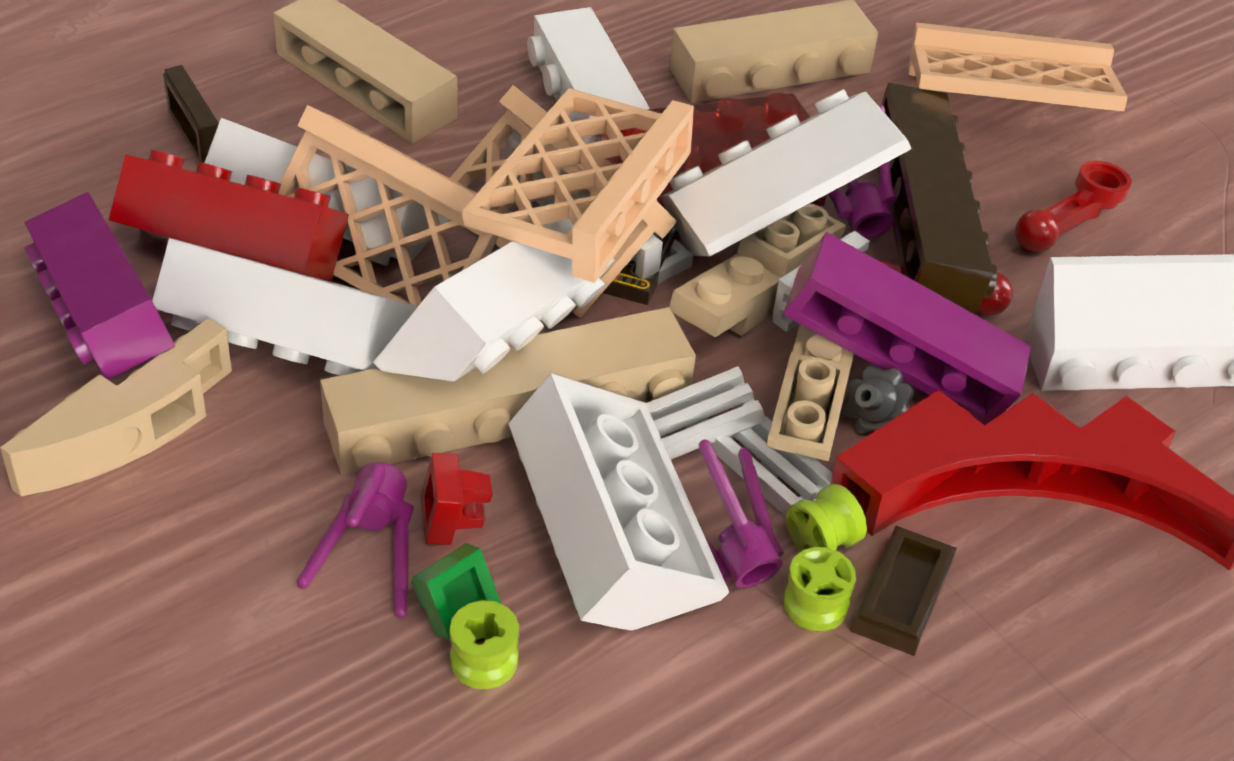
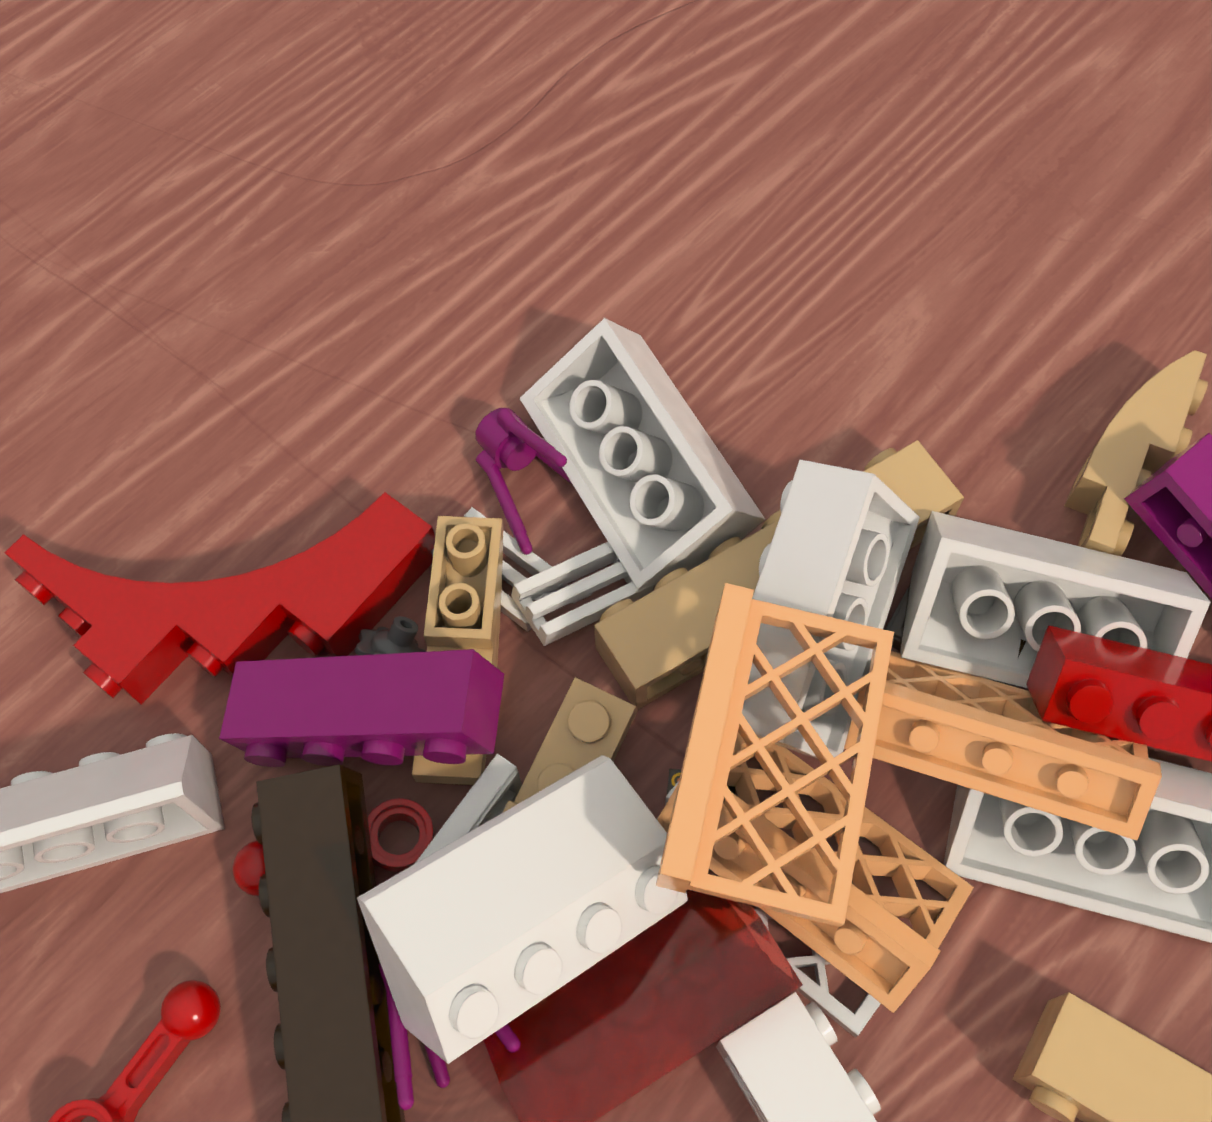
camera: 175 degrees right, 20 degrees up
magenta plant [296,462,414,618] -> none
green tile [411,543,501,640] -> none
red tile [421,452,493,545] -> none
lime wheel [450,600,520,690] -> none
lime wheel [783,547,856,632] -> none
lime wheel [785,484,867,552] -> none
dark brown tile [851,526,957,656] -> none

